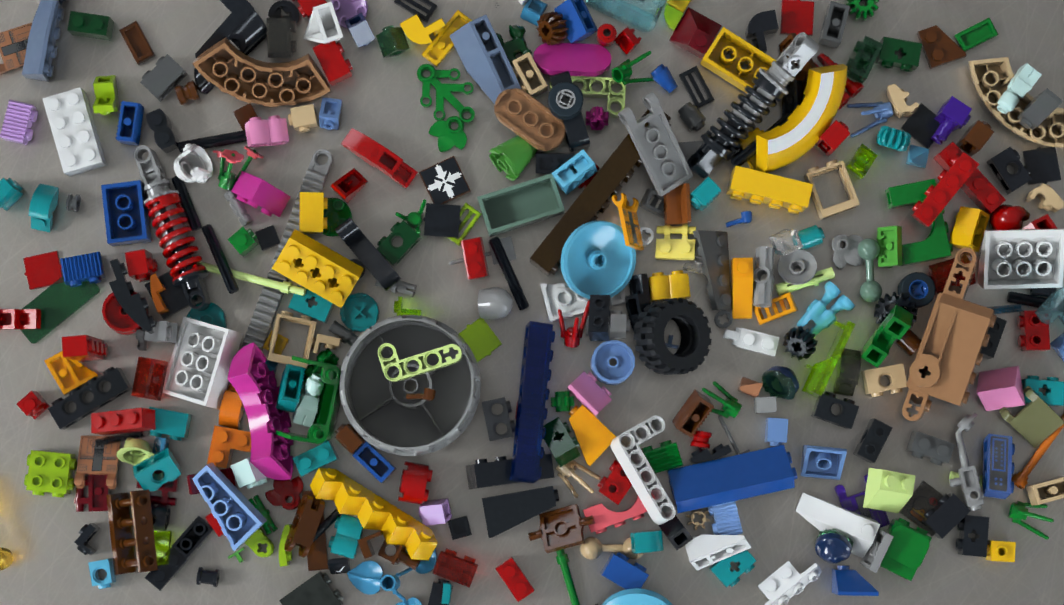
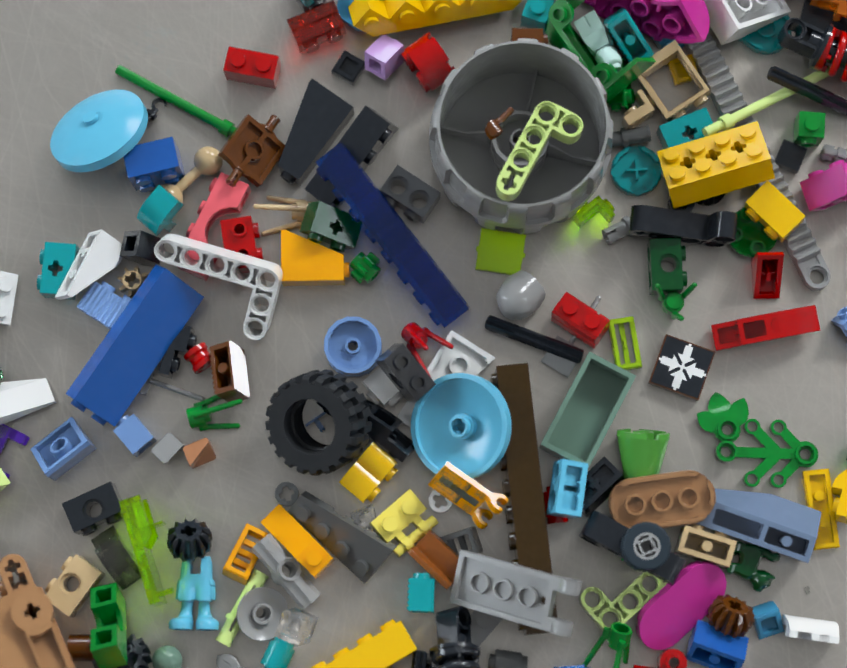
camera: 140 degrees right, 5 degrees down
blue brick [352,441,397,483] -> none
black piece [423,203,461,238] -> none
bright pink slope [567,372,612,416] -> none
dark pink gear [585,106,609,130] -> none
green brick [641,440,683,474] -> none
white hinge [723,327,780,357] -> none
blue hand [726,211,752,227] -> none
clear green hair [762,366,799,400] -> none
black brick [853,418,892,463] -> none

